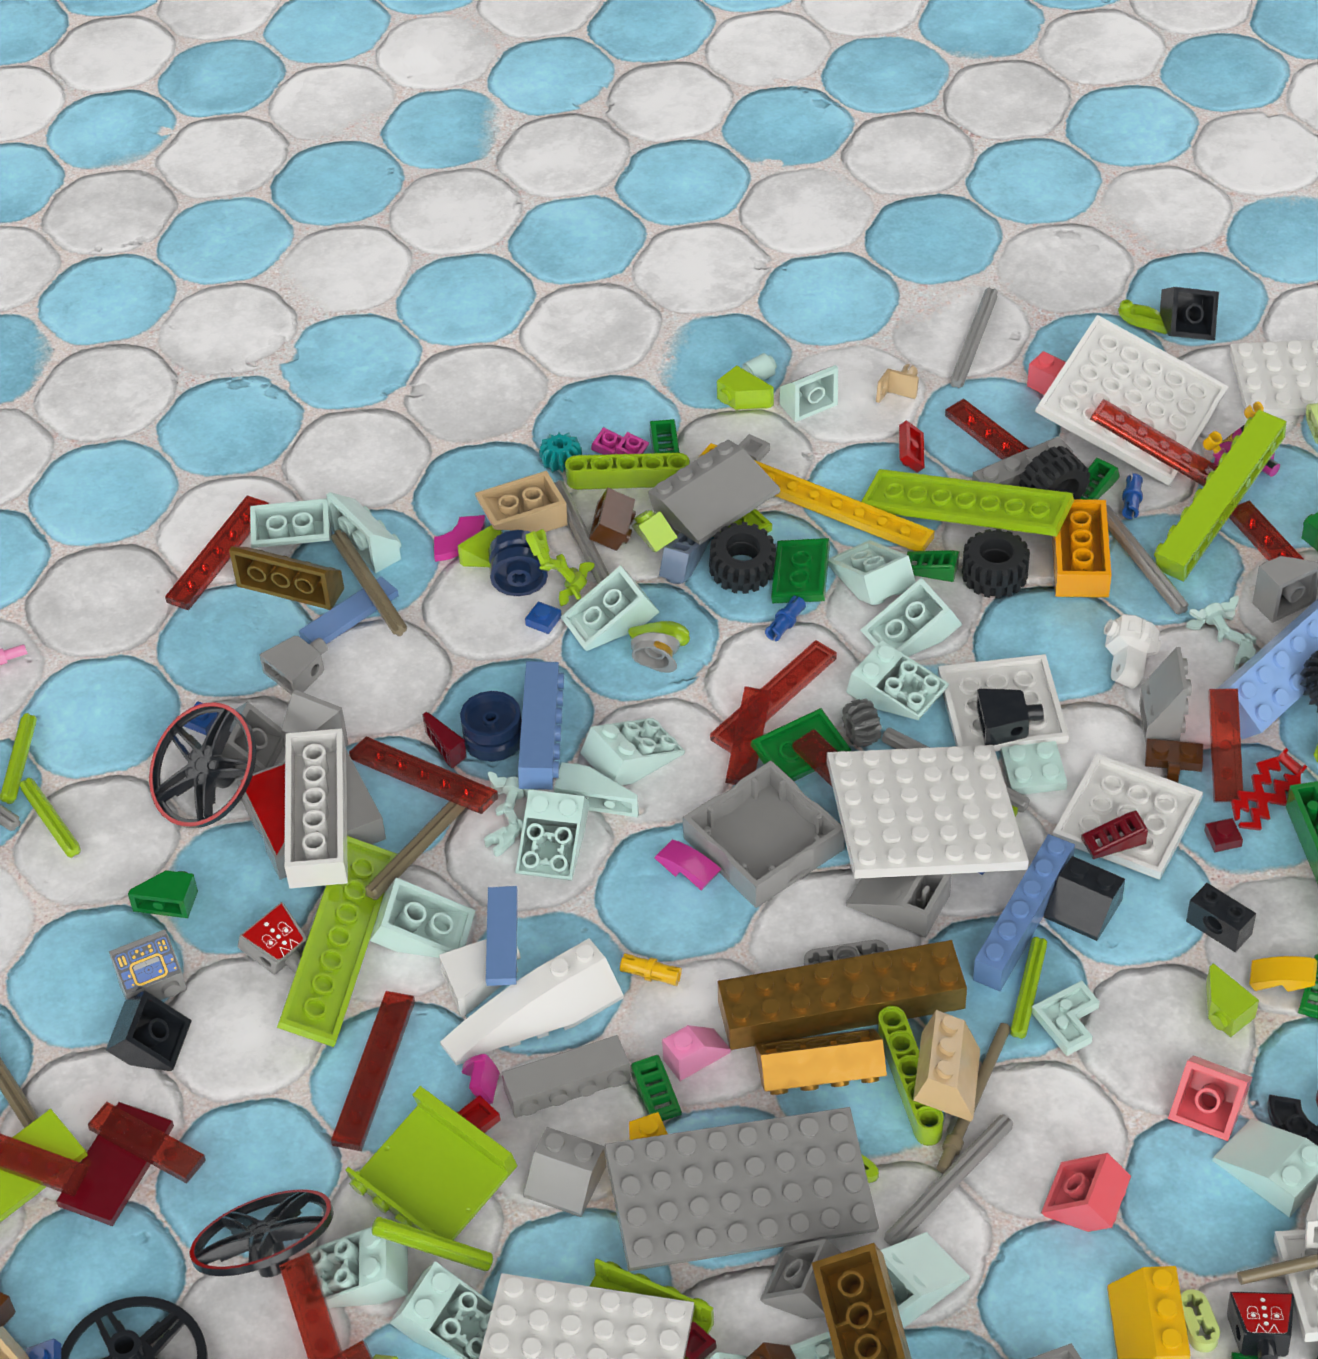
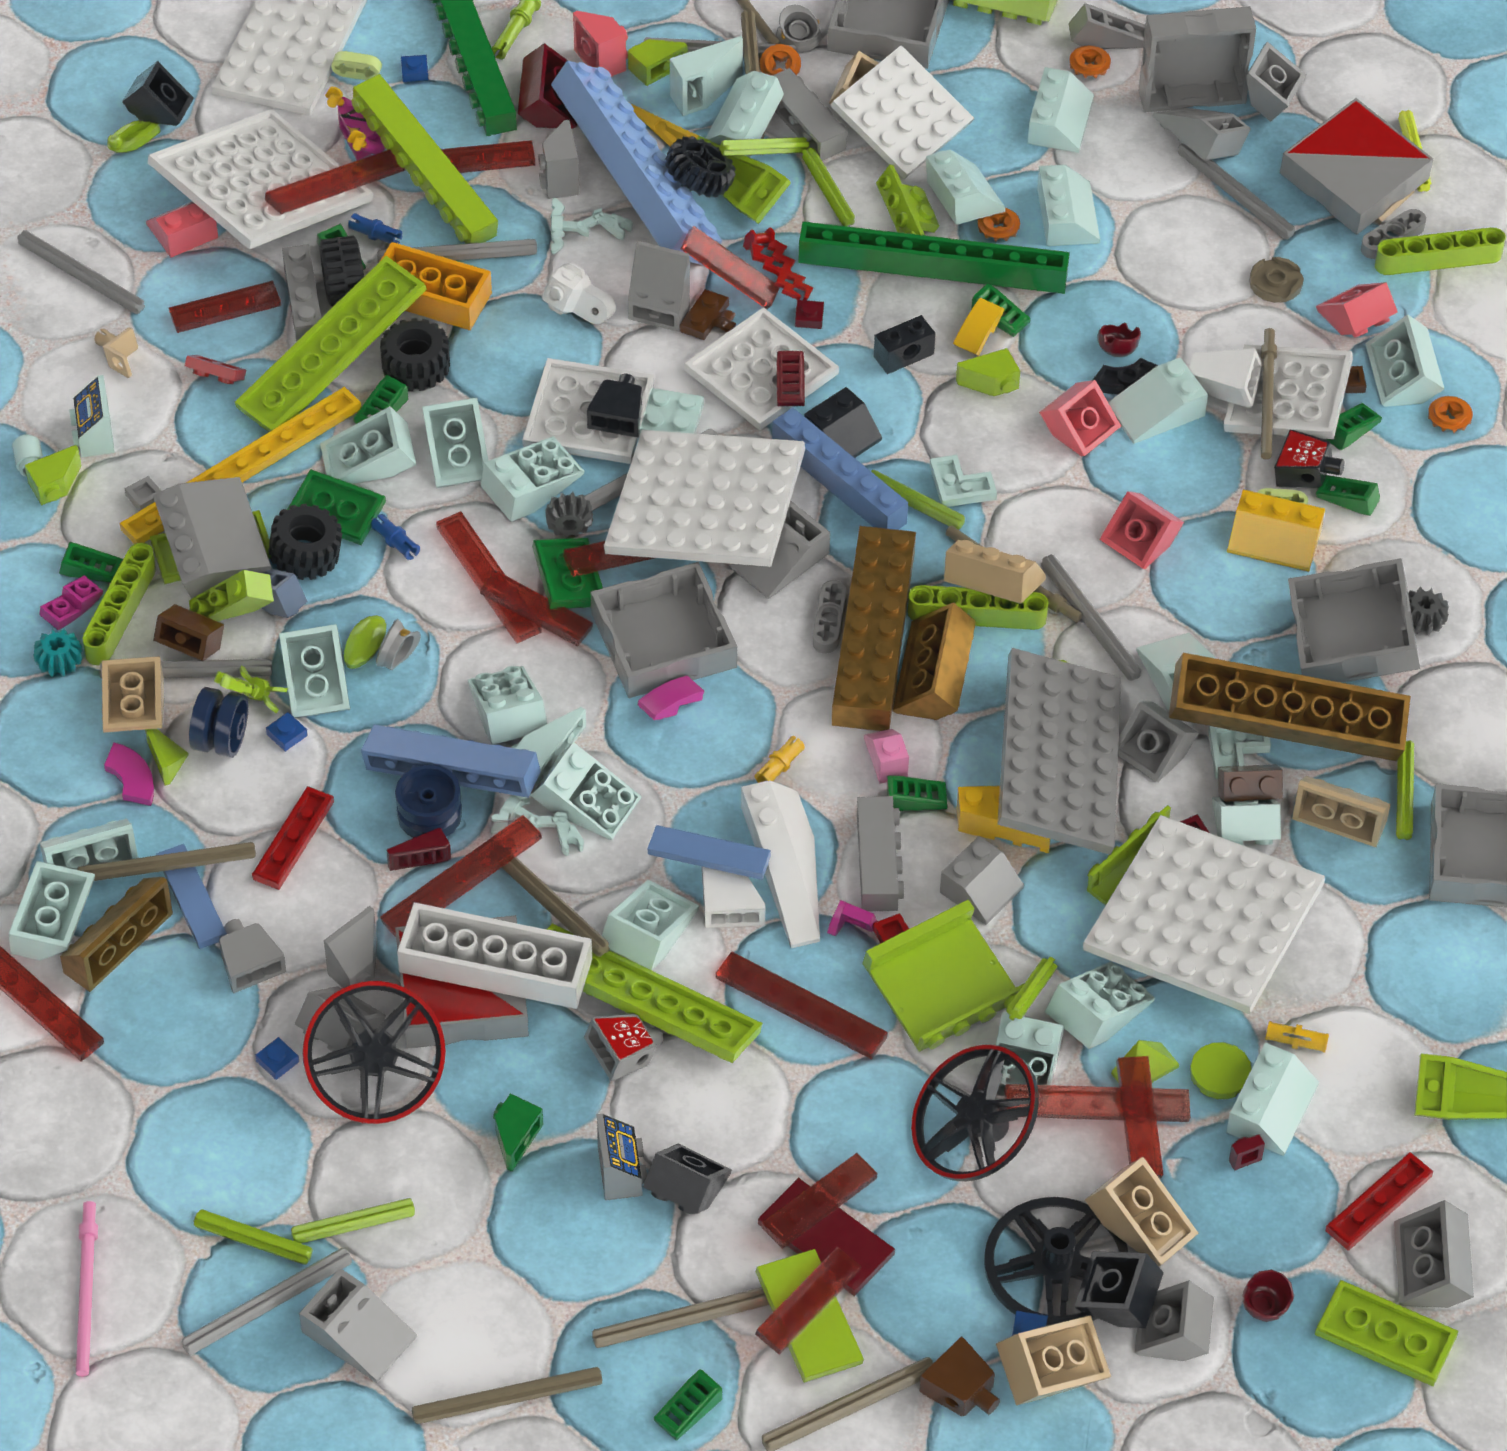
camera: 75 degrees left, 5 degrees up
none -> red tile [252,786,334,890]

